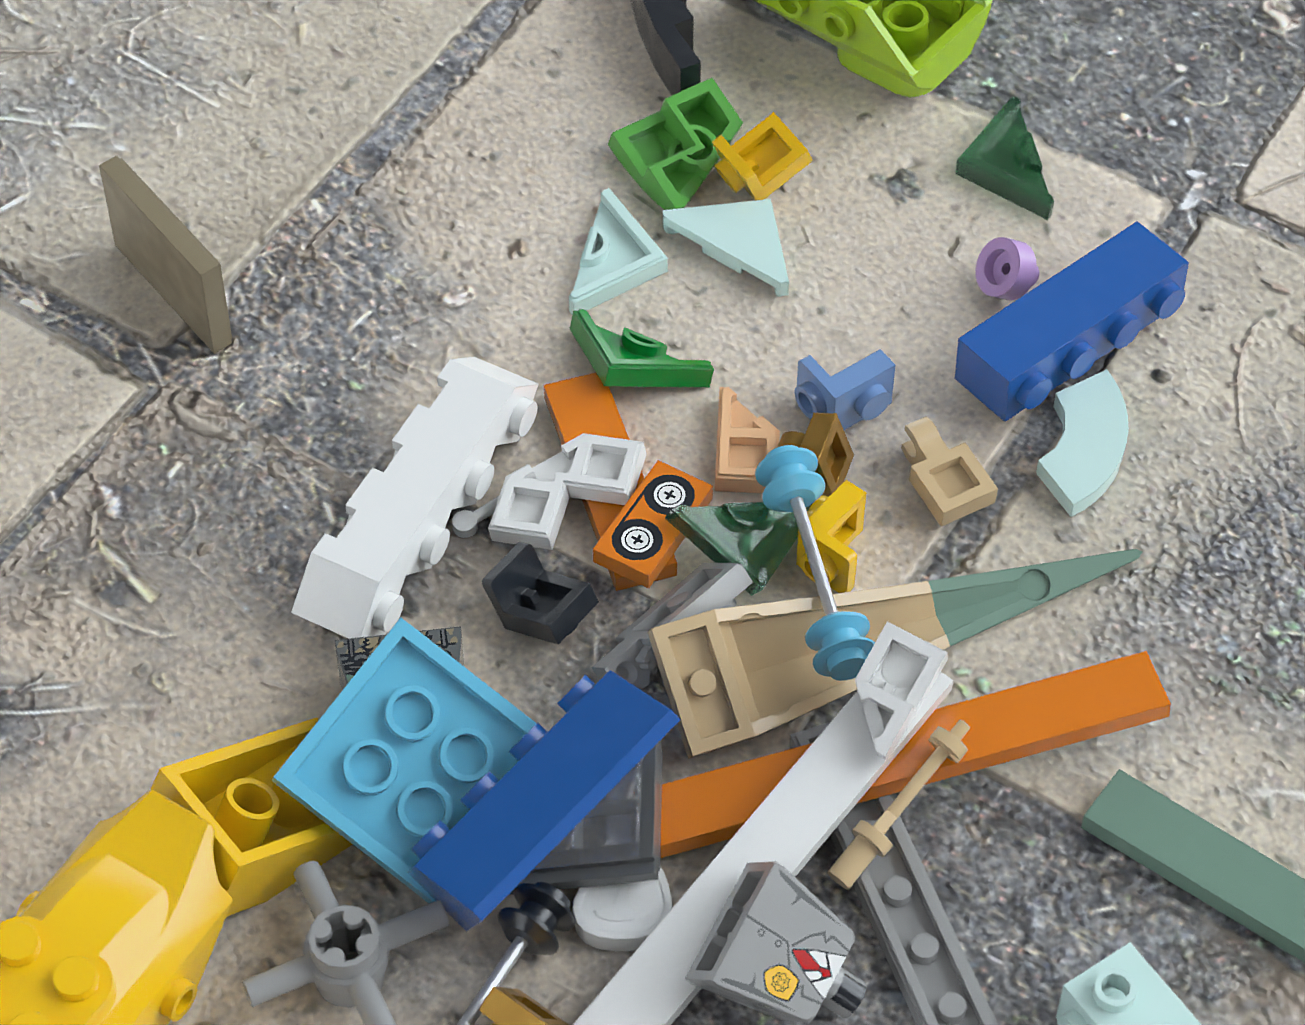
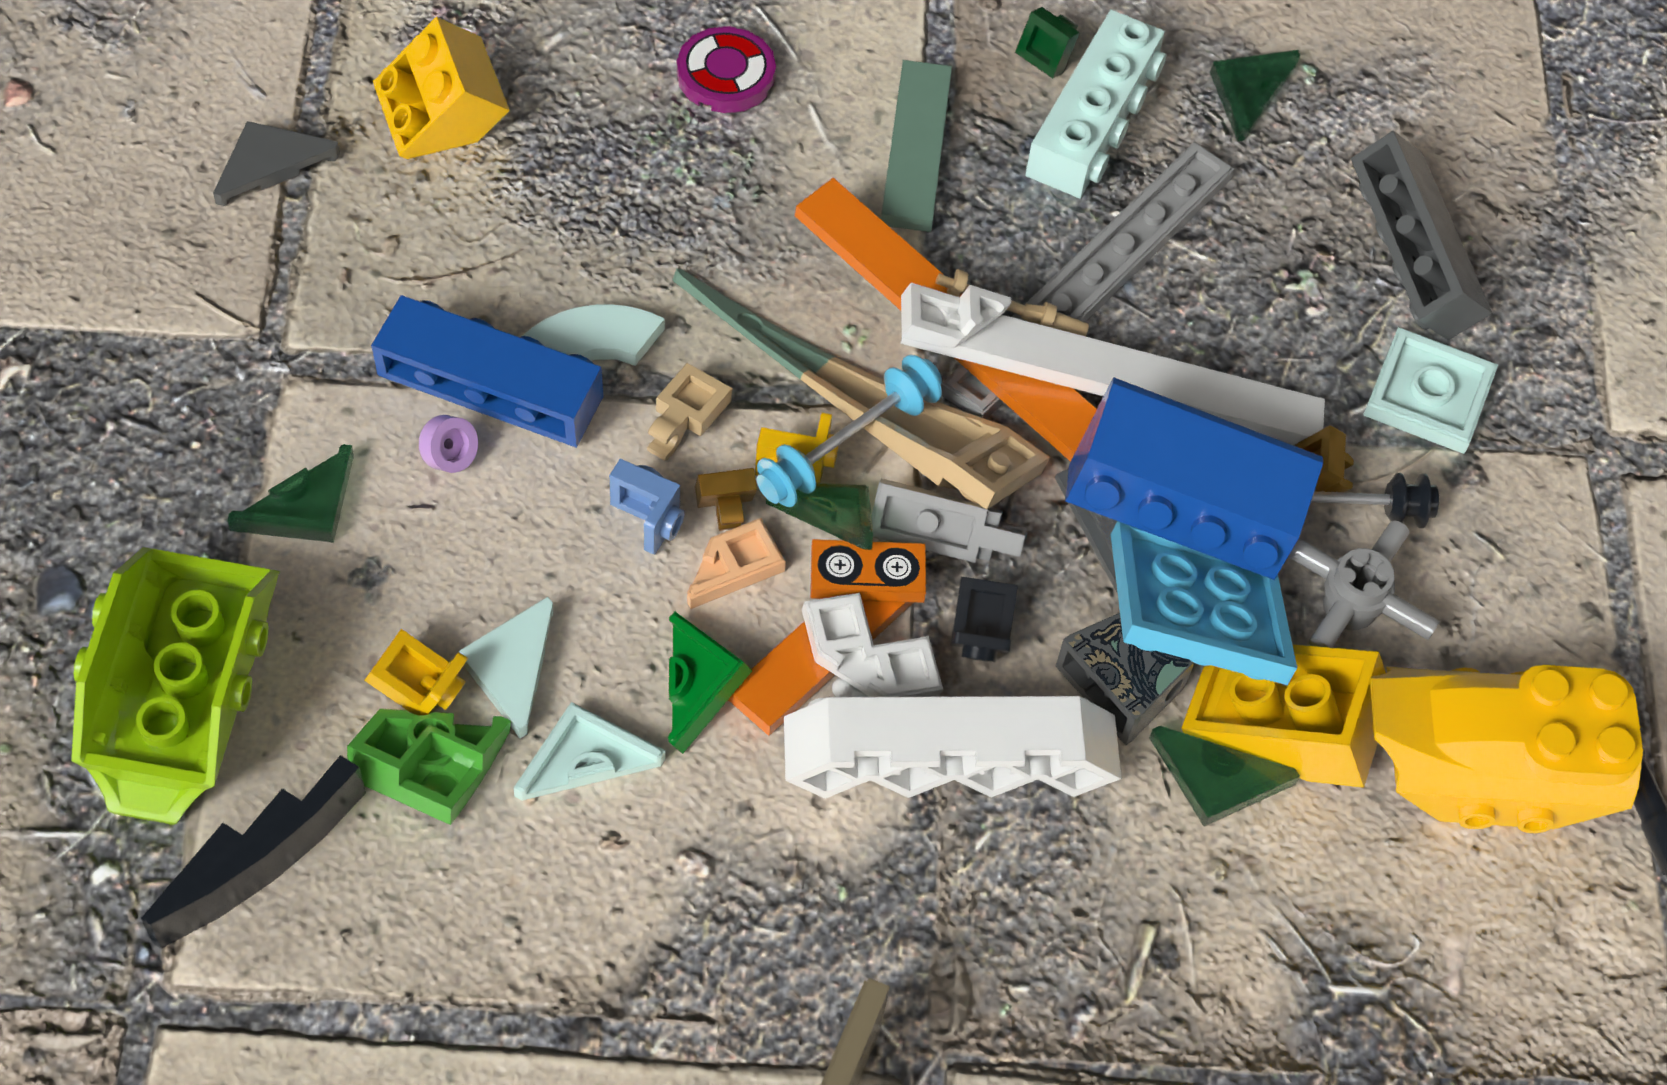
camera: 125 degrees left, 5 degrees up
light grey torso [685,861,866,1023] -> none
none -> clear green tile [1149,726,1300,827]

